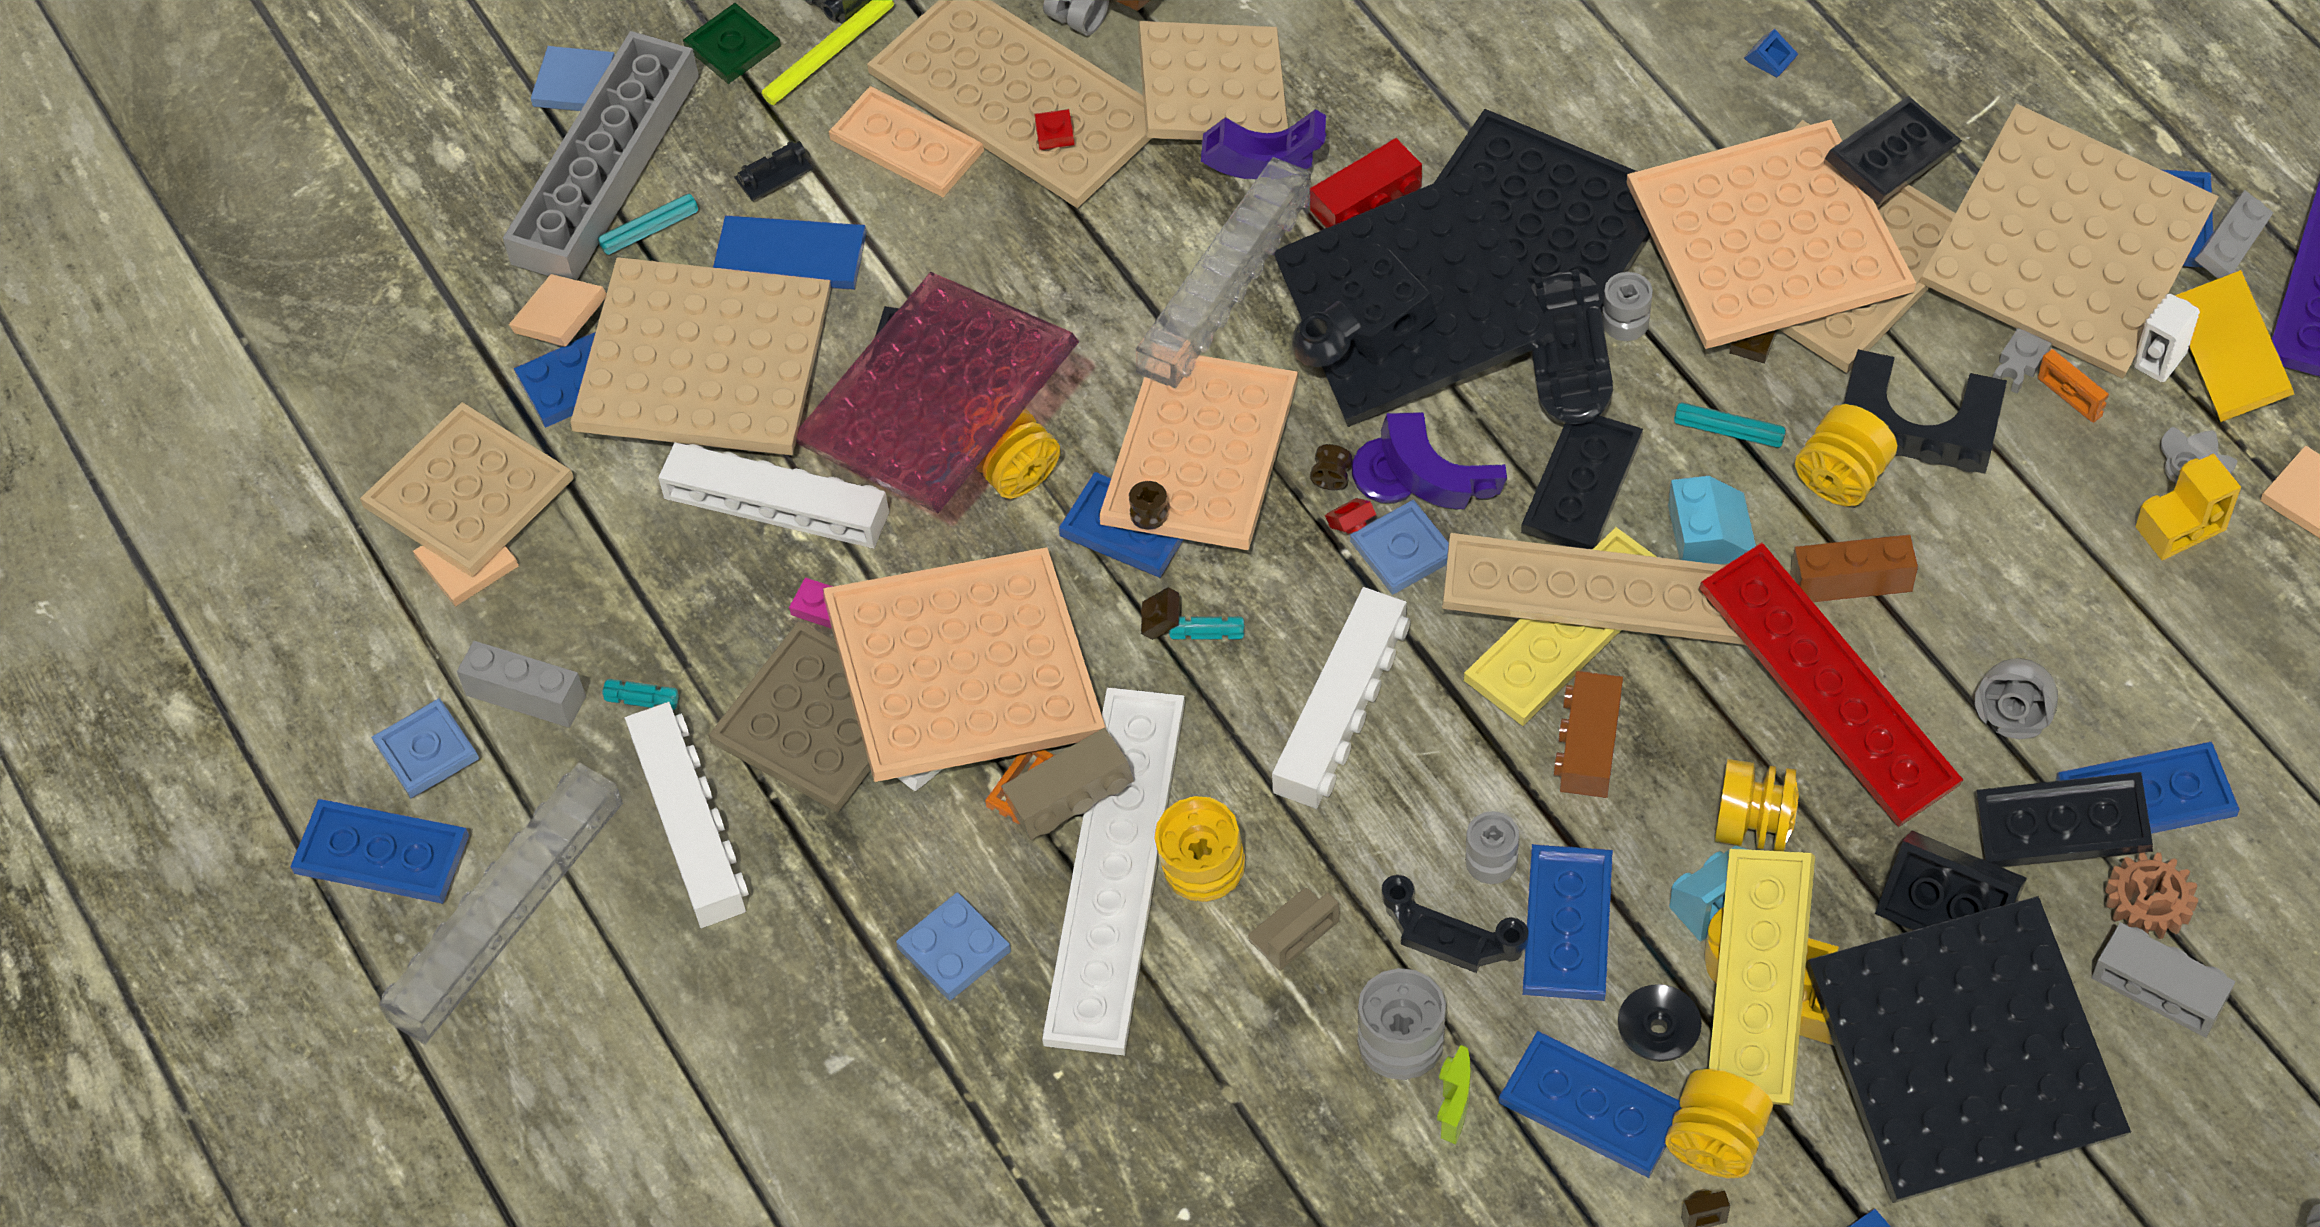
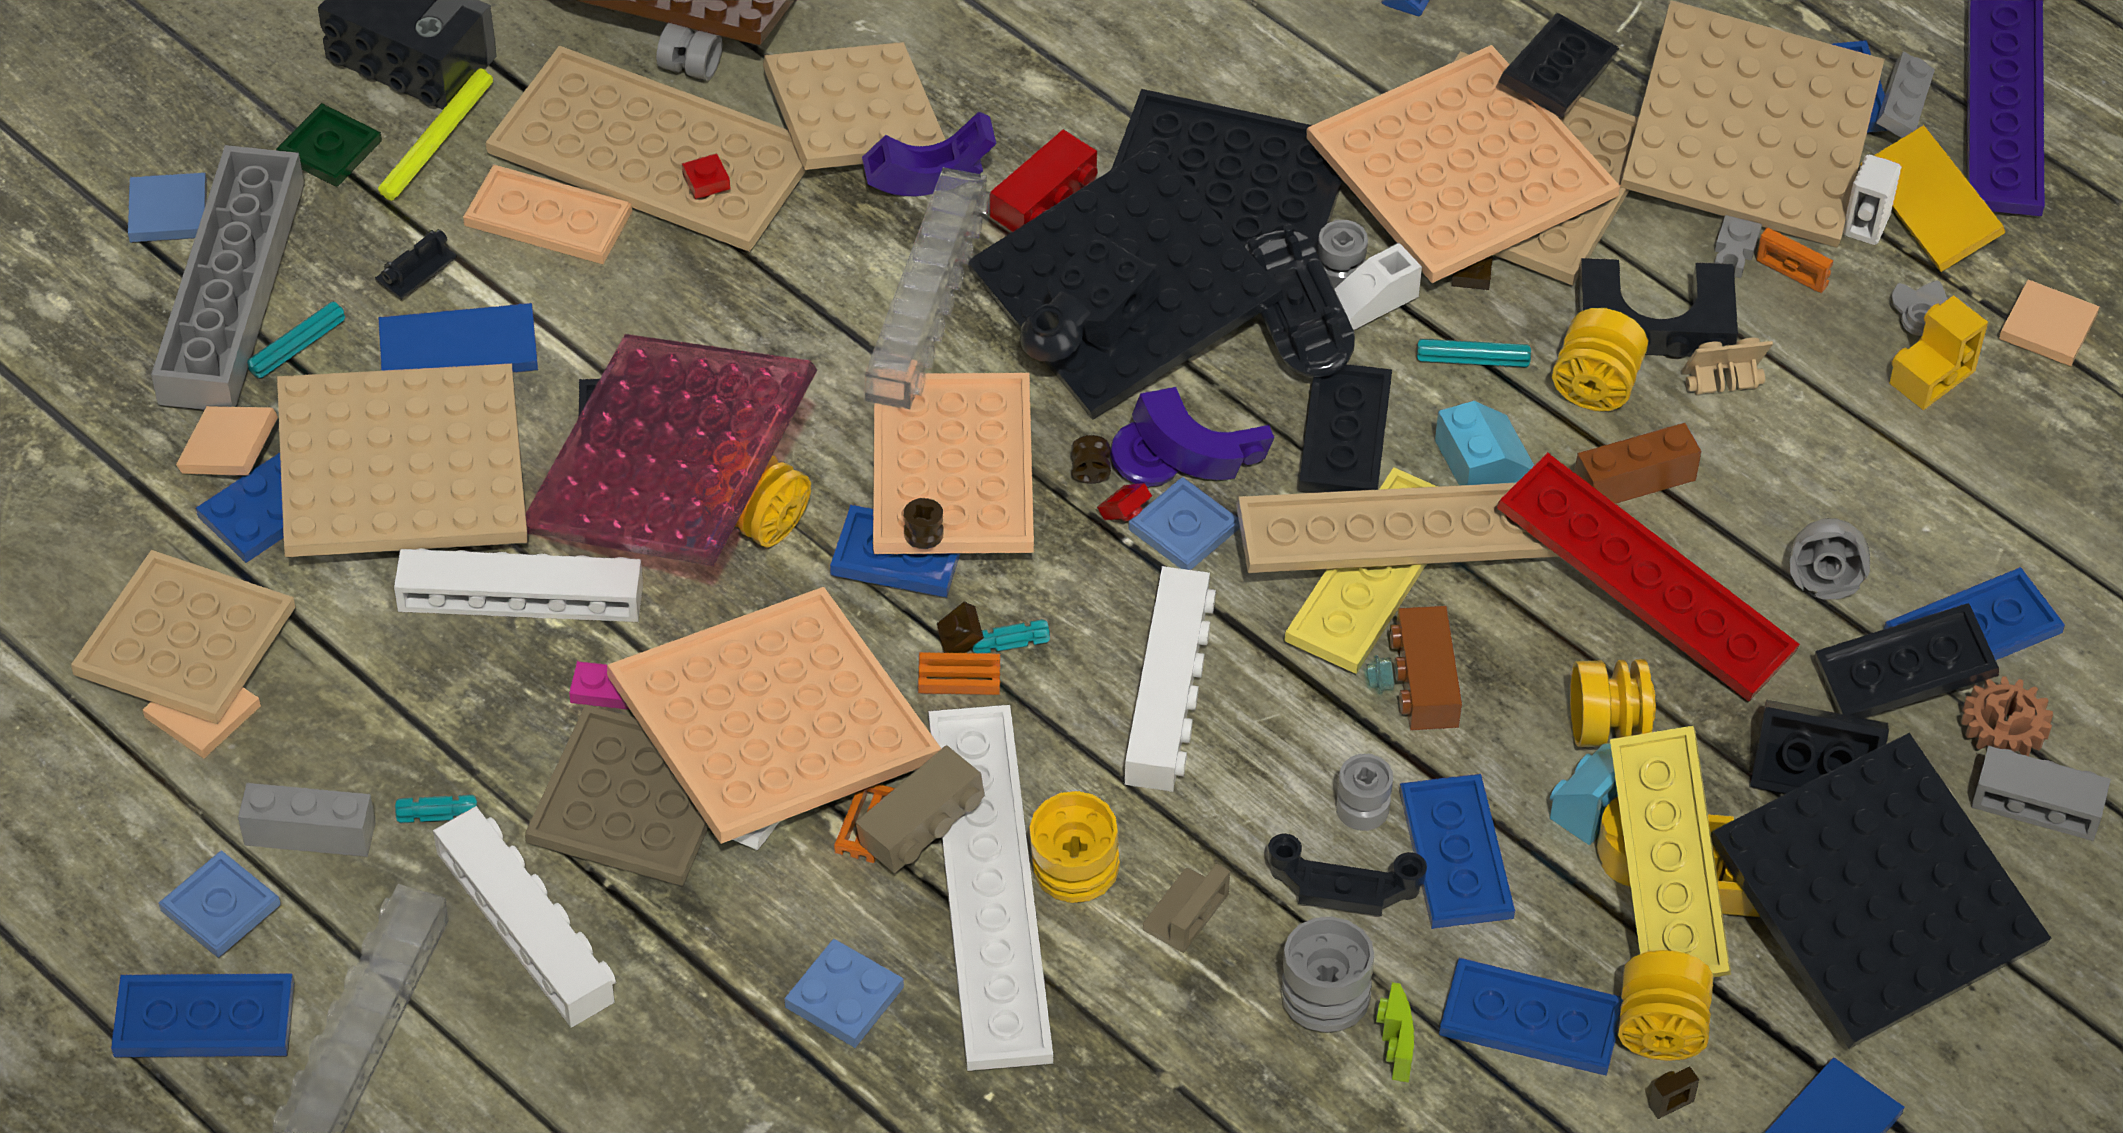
camera: 20 degrees left, 5 degrees down
black dish [1618,984,1702,1062] -> none
none -> orange tile [918,652,1000,695]
none -> white slope [1335,243,1422,330]
none -> clear light blue plate [1366,655,1394,695]
none -> tan hinge [1681,338,1773,395]

